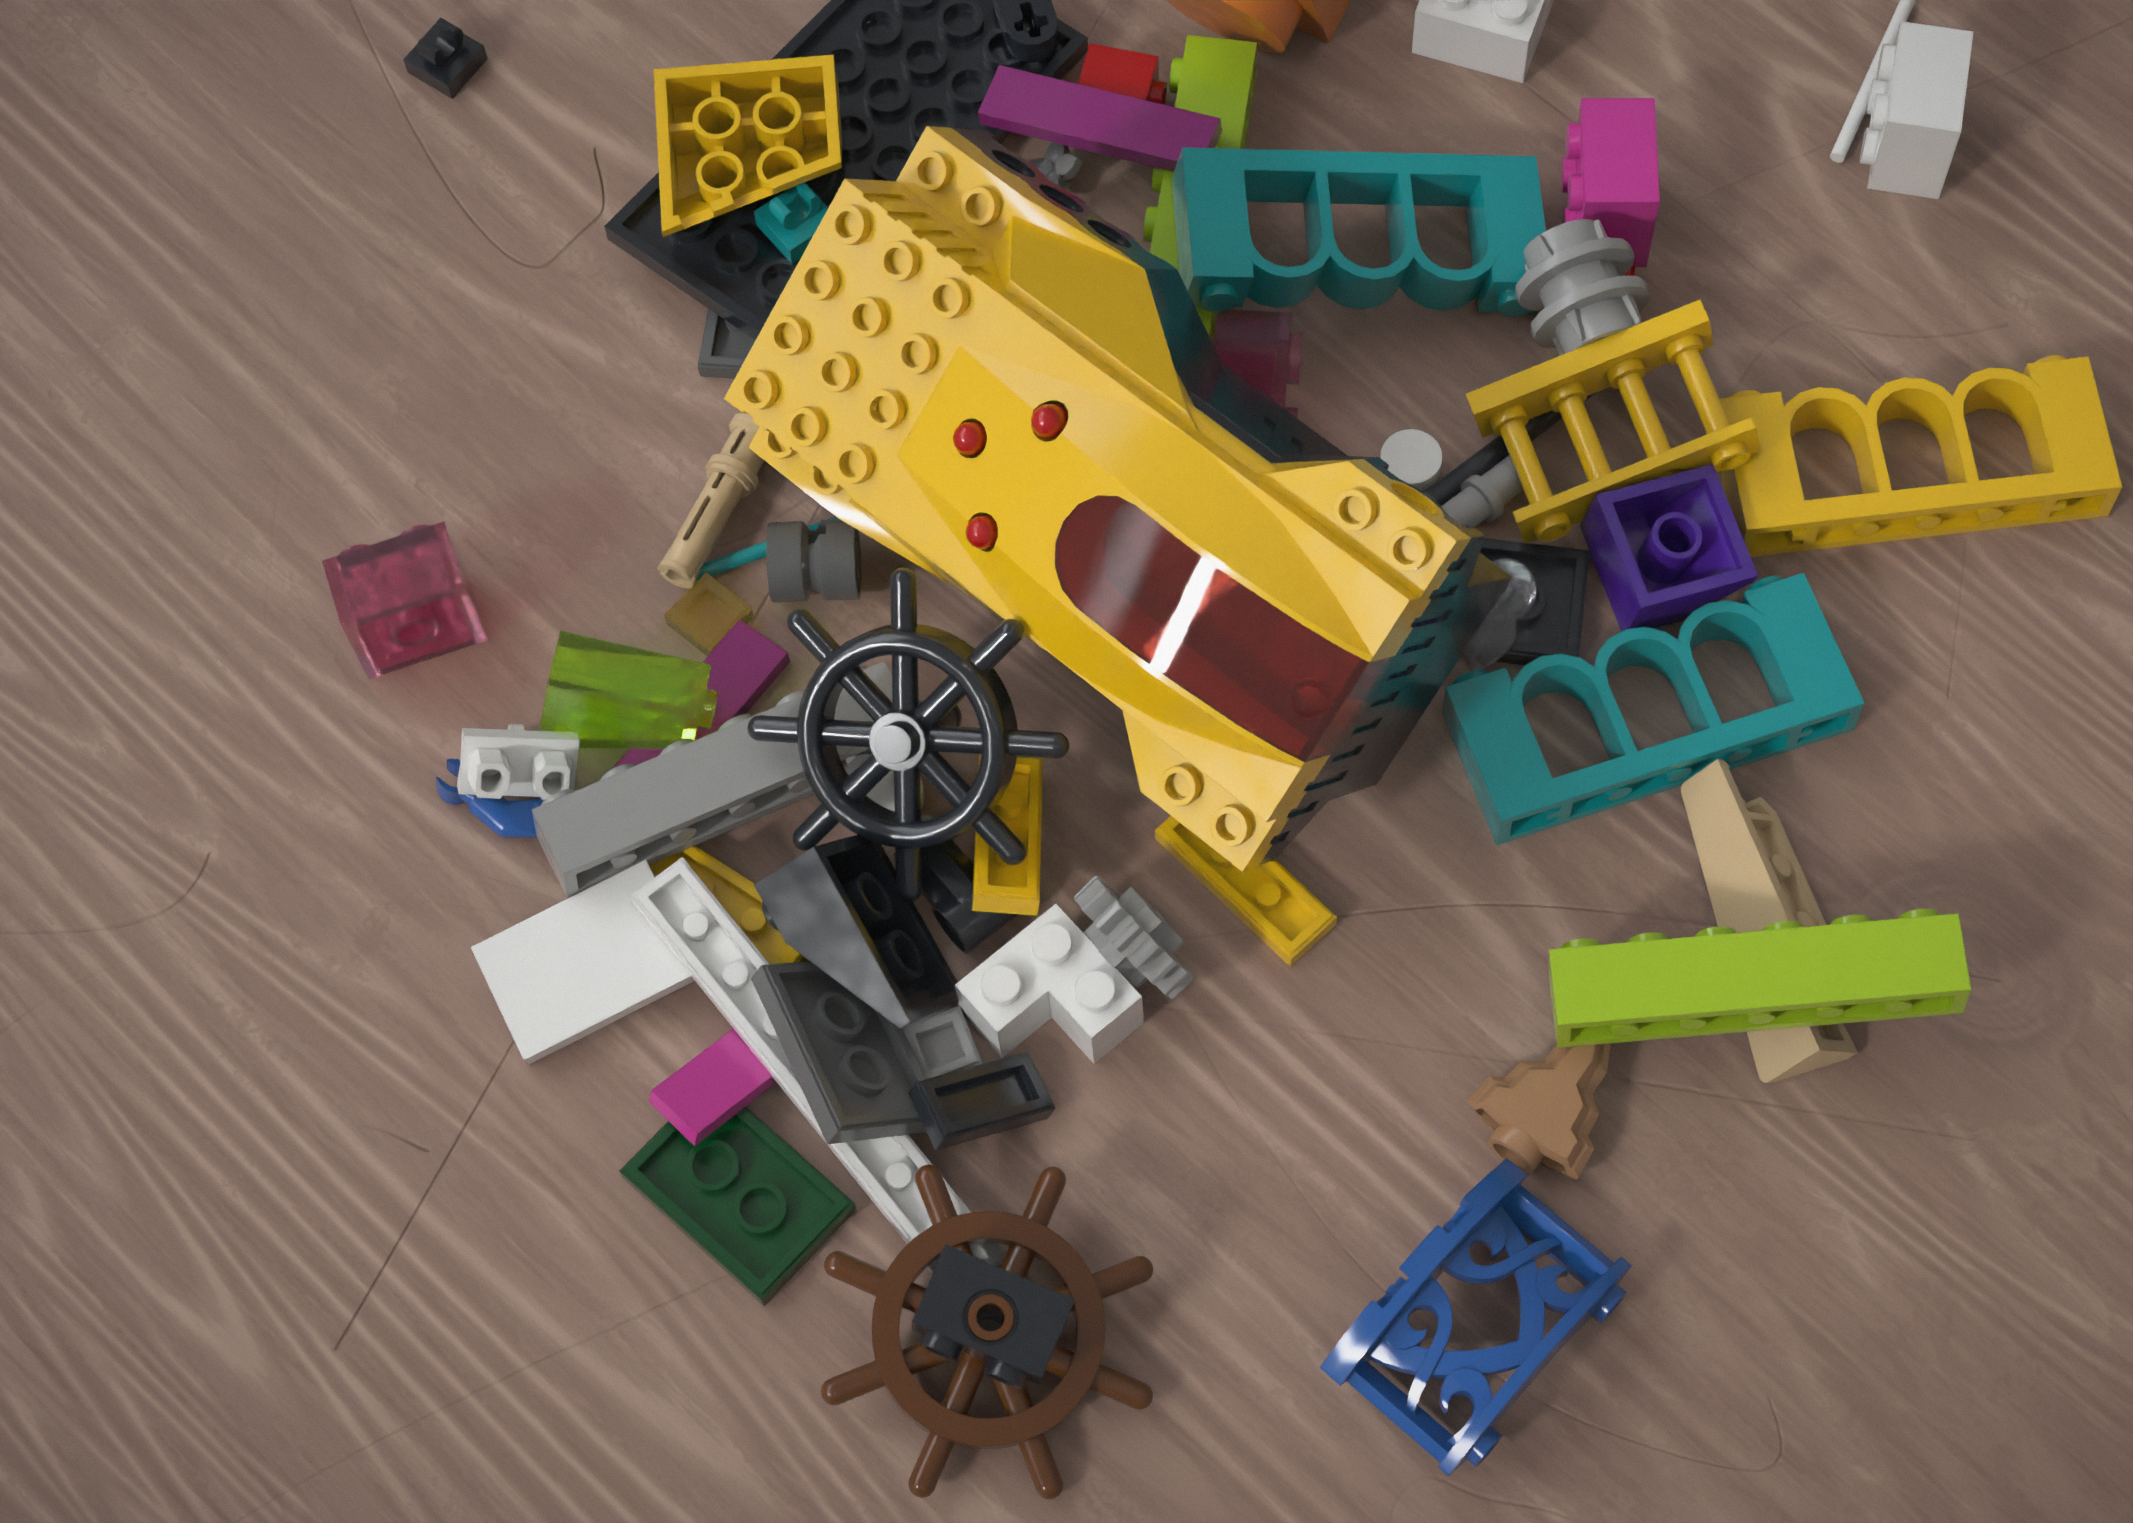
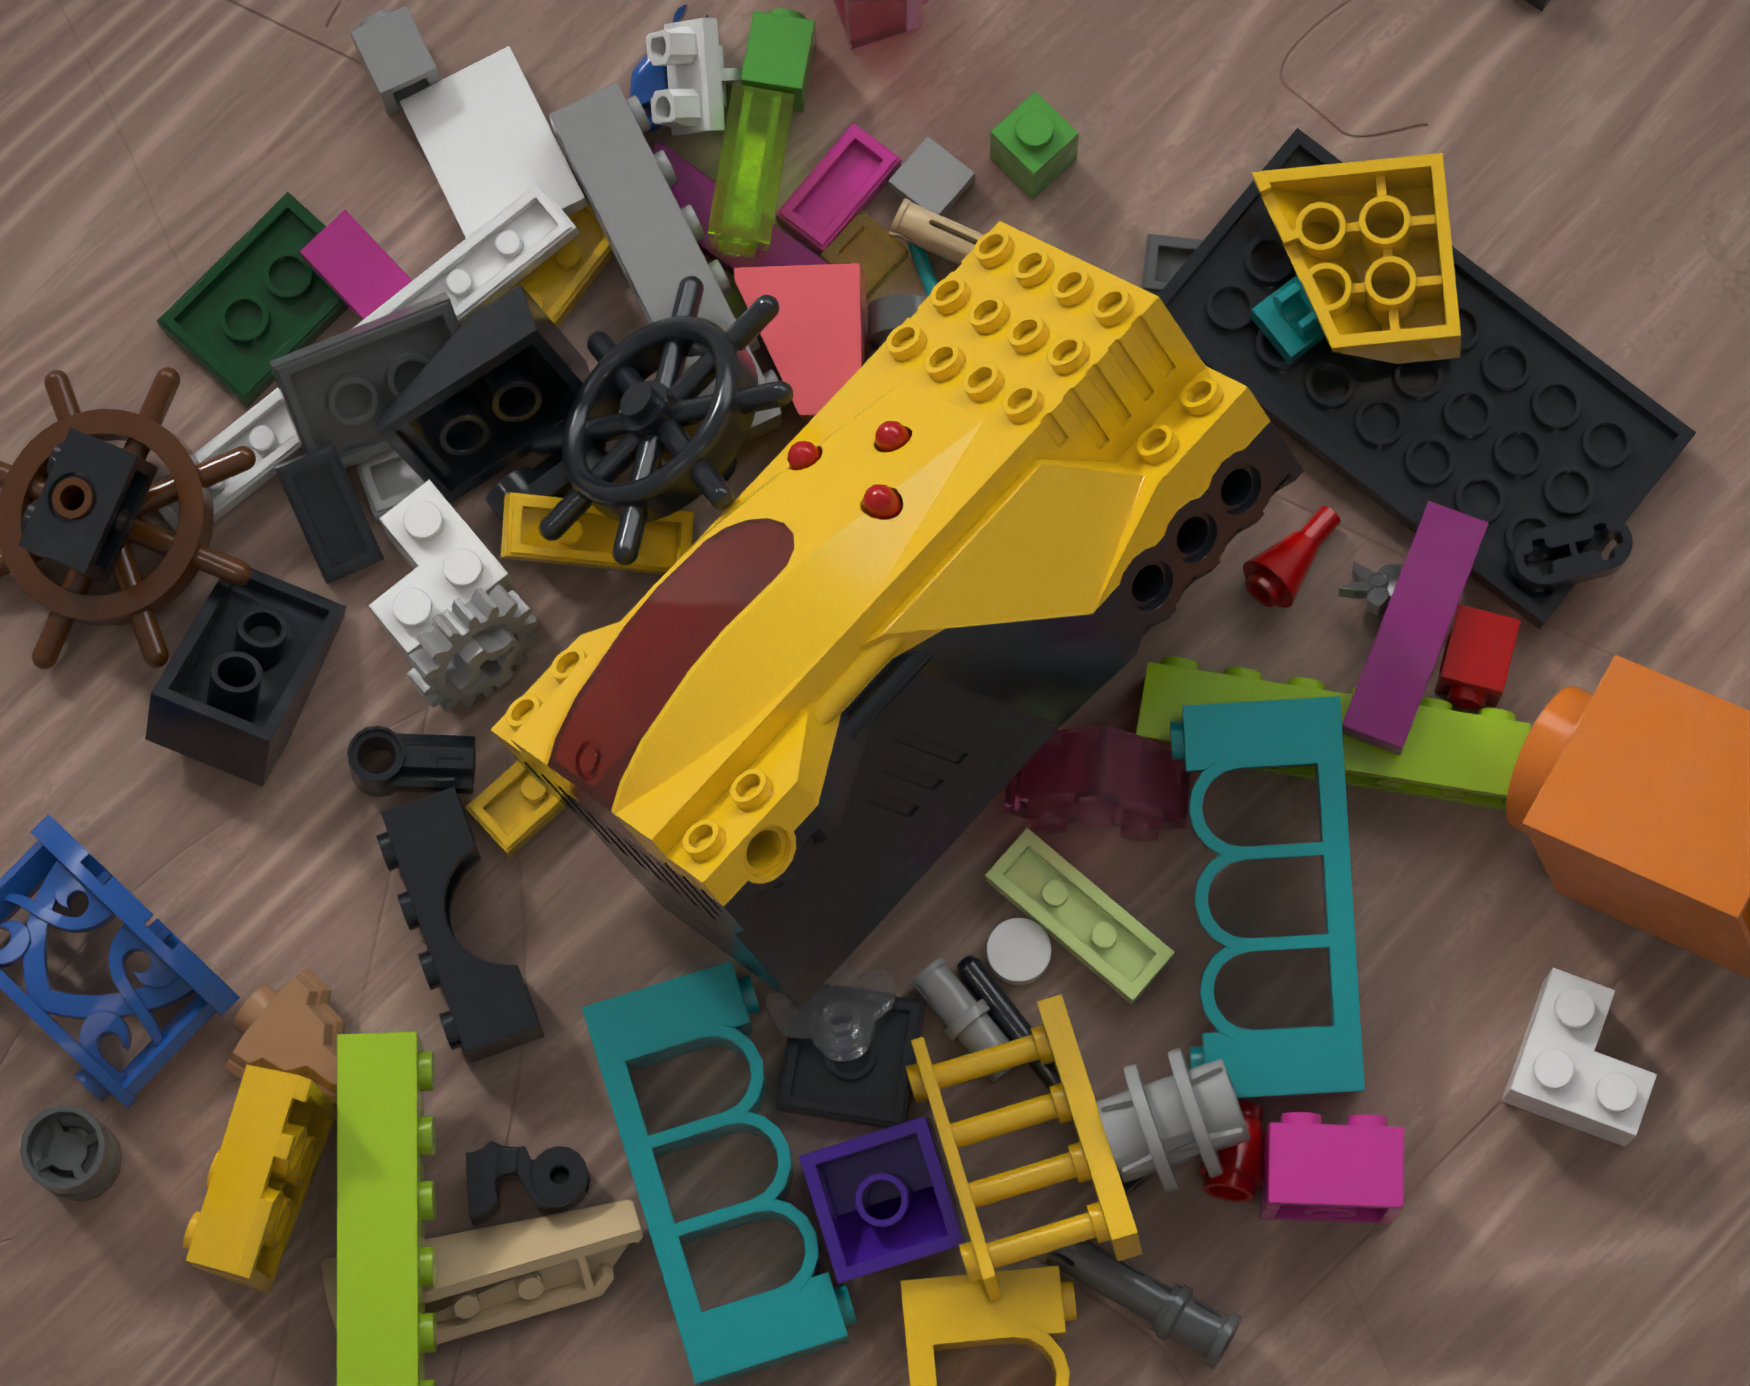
camera: 90 degrees right, 10 degrees up
none -> dark grey wheel [20,1105,122,1202]
none -> black slope [145,568,347,787]
none -> yellow wedge [183,1064,337,1294]
none -> black piece [347,726,476,797]
none -> light grey brick [350,6,441,116]
none -> black arch [376,786,545,1063]
none -> black leg [465,1141,590,1226]
none -> coral slope [734,263,867,425]
none -> bright green brick [741,8,817,112]
none -> dark pink tile [775,123,901,257]
none -> light grey tile [888,136,975,216]
none -> yellowish green plate [985,828,1175,1005]
none -> bright green brick [990,91,1079,200]
none -> dark grey pin [1045,1240,1242,1369]

